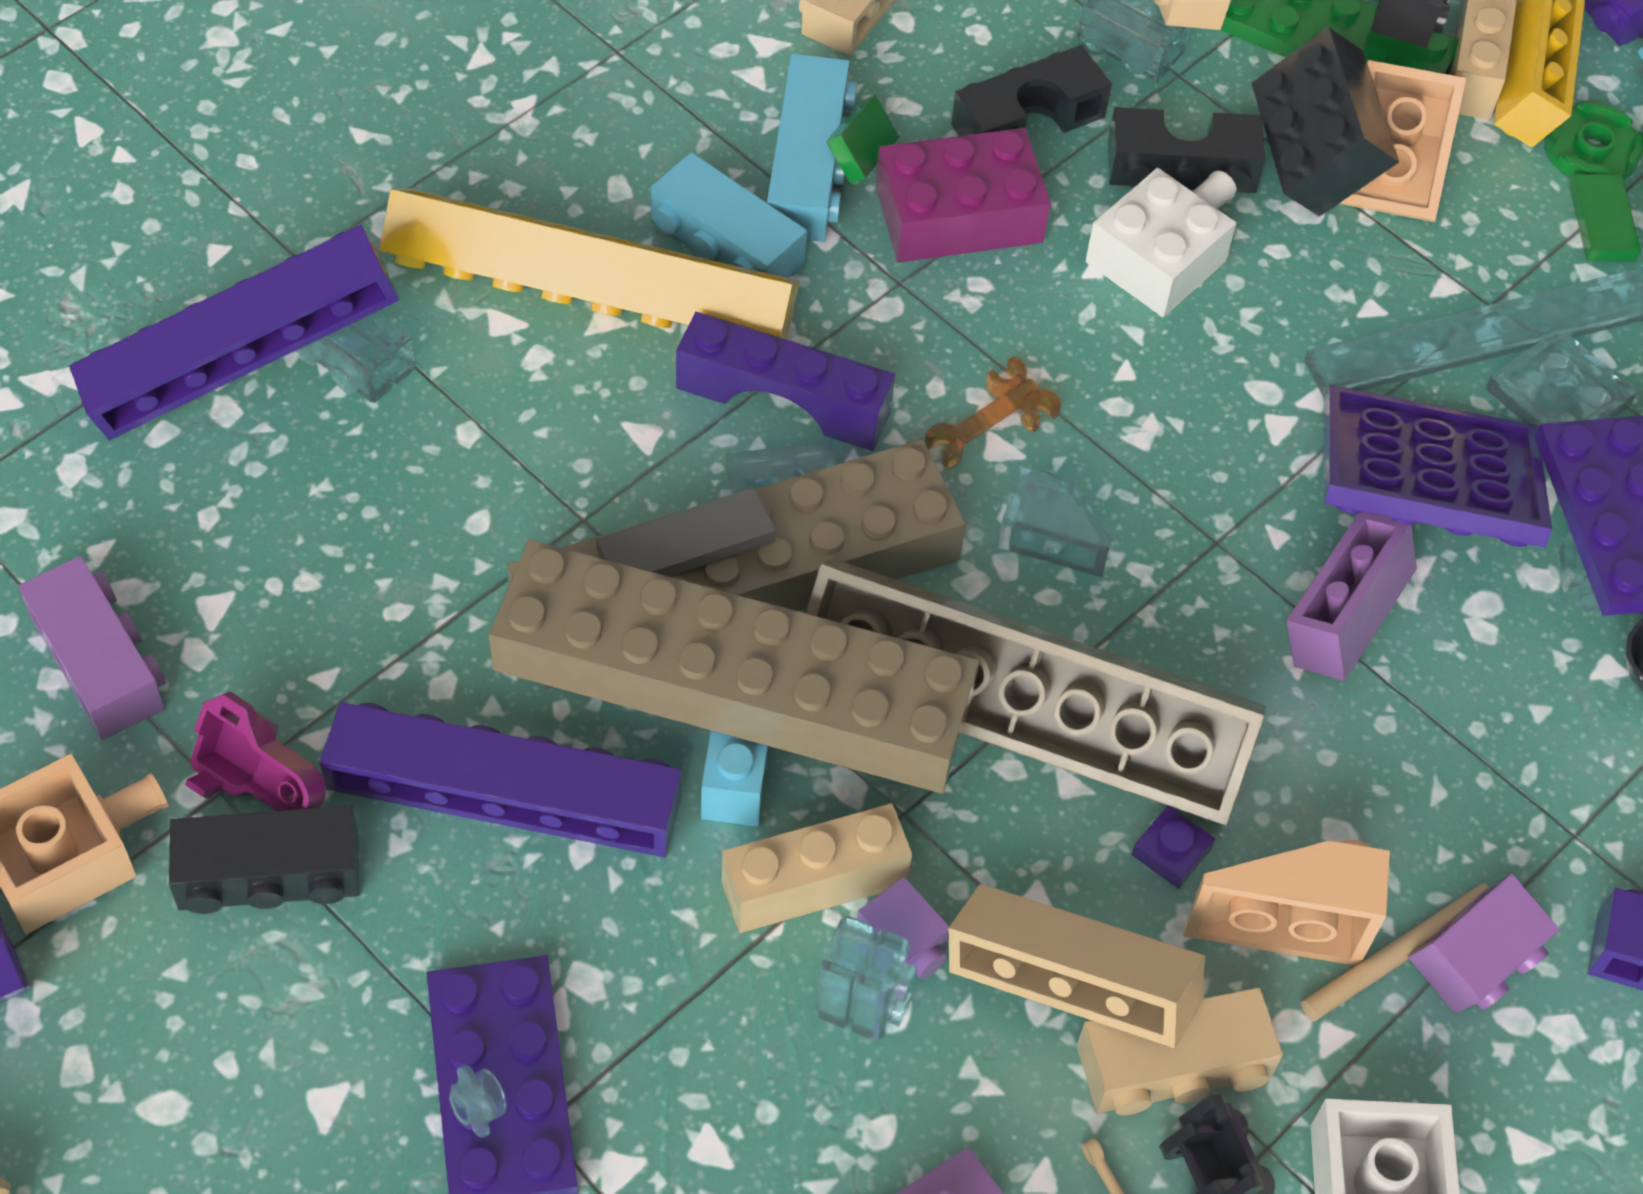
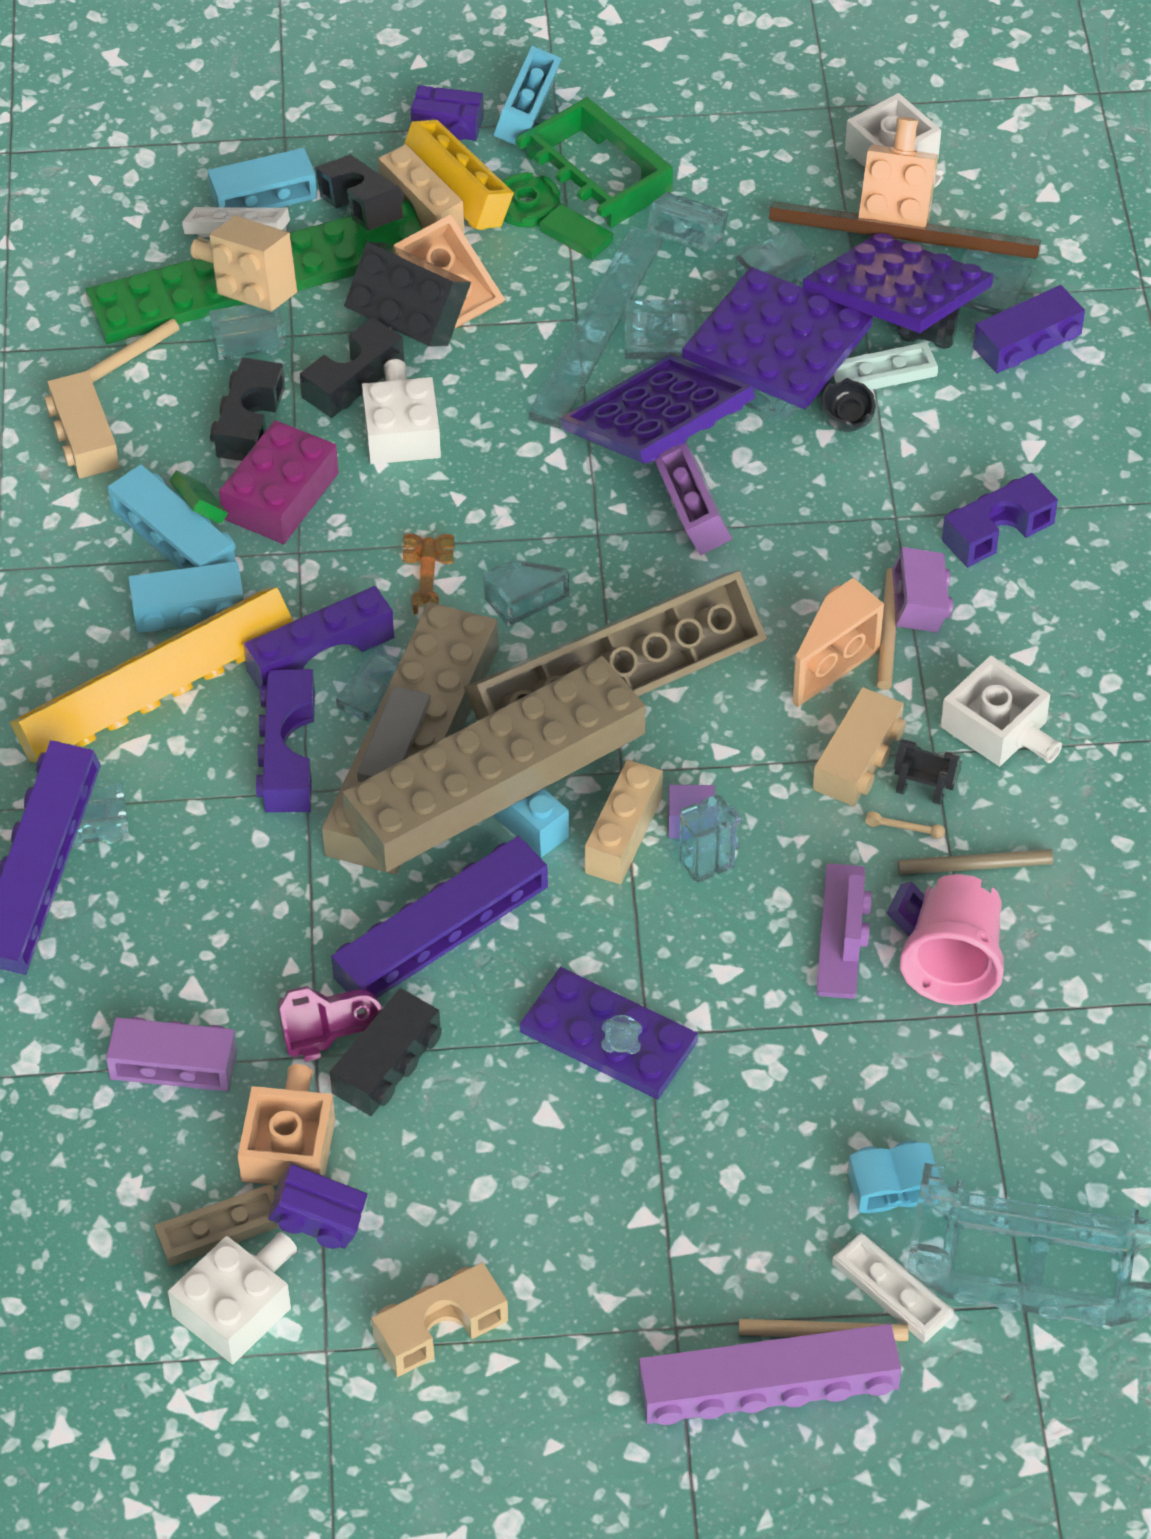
camera: 45 degrees left, 5 degrees down
tan brick [948,884,1205,1048] -> none
dark purple plate [1131,805,1215,889] -> none
none -> dark purple arch [256,669,315,813]

